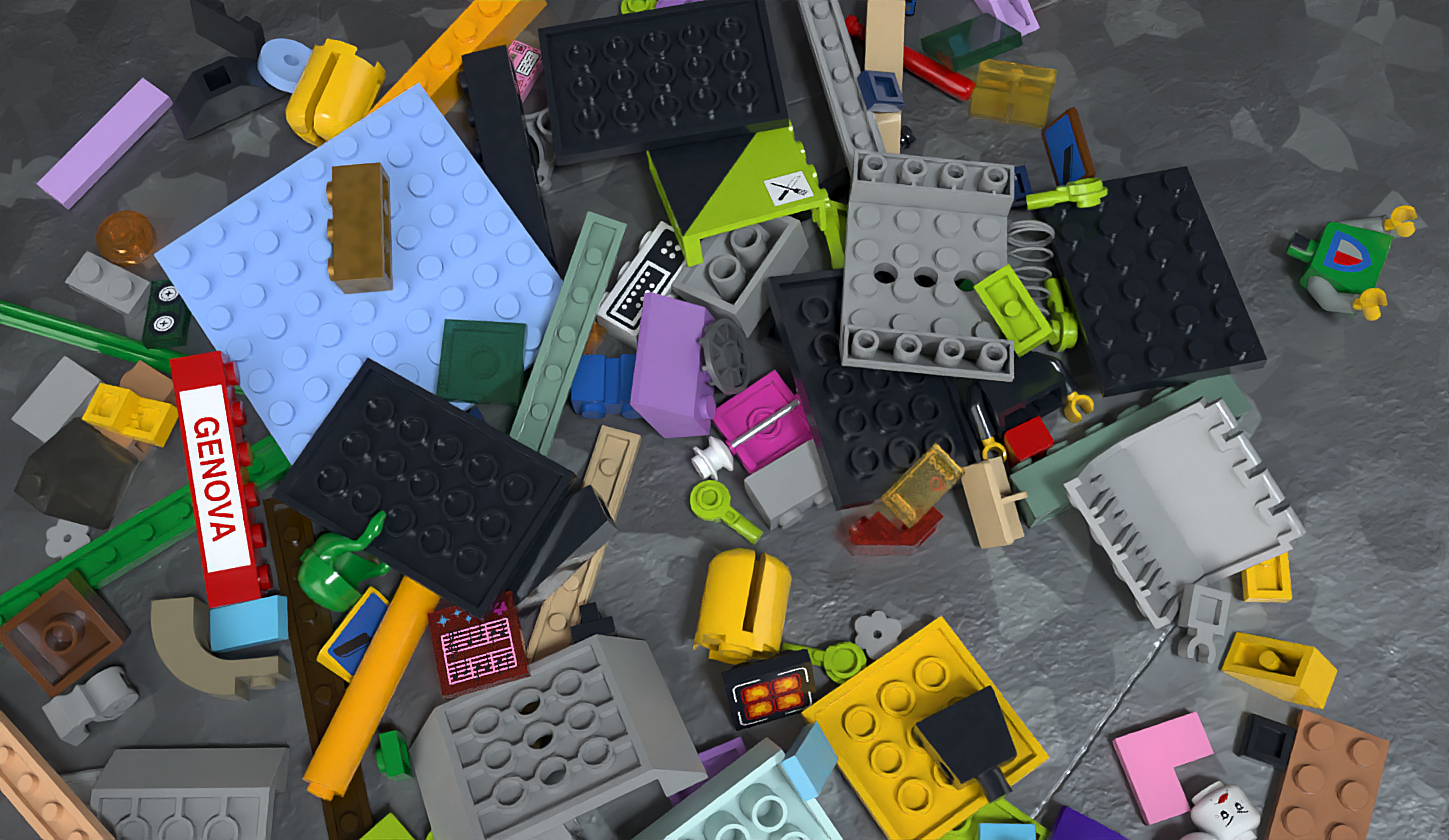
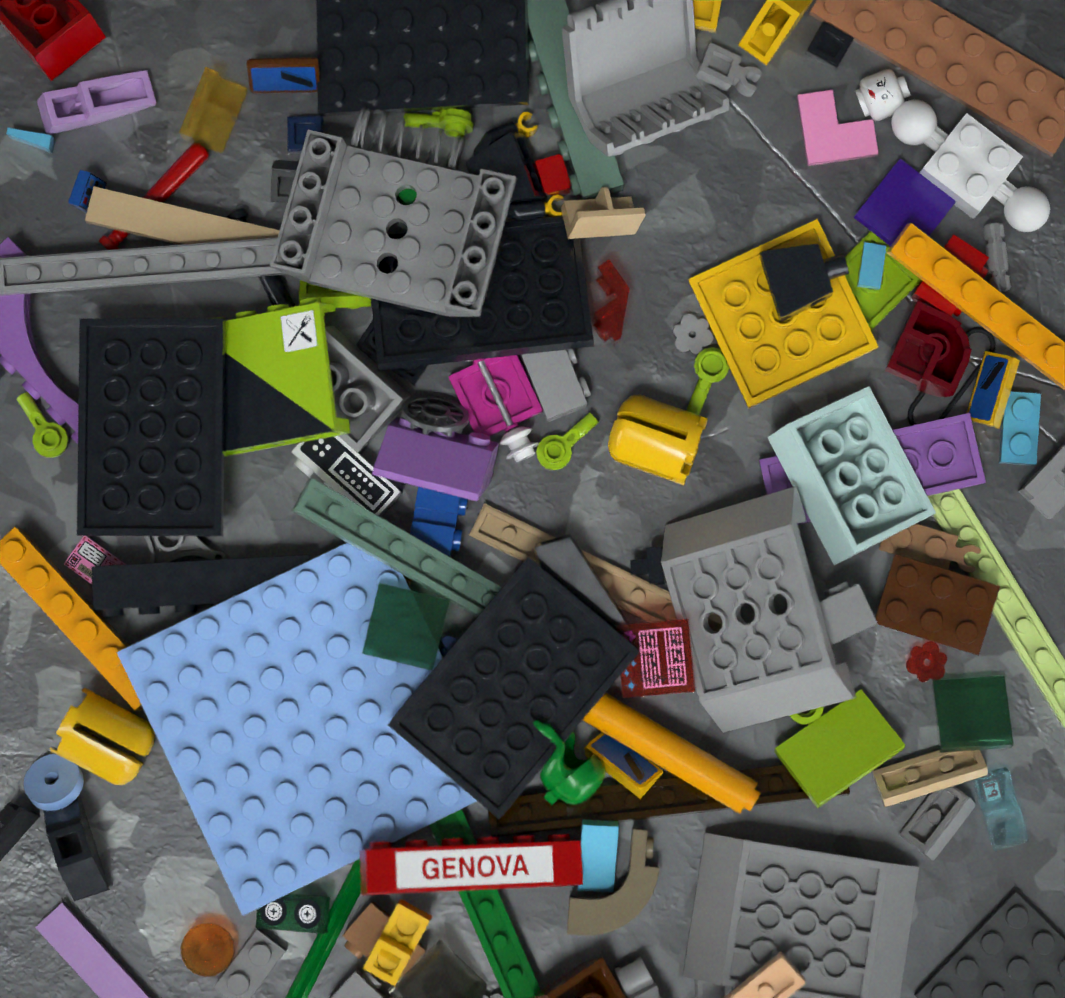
camera: 85 degrees left, 15 degrees up
pearl gold brick [326,162,393,294] -> none
green plate [376,730,414,782] -> none
tile [721,649,818,731] -> none
medium azure tile [781,721,838,802] -> none
dark blue tile [857,70,906,113] -> none
clear yellow tile [880,443,965,529] -> none
clear green tile [921,13,1023,72] -> none
lime panel [973,263,1059,358] -> none
lime plate [1026,177,1108,210] -> none

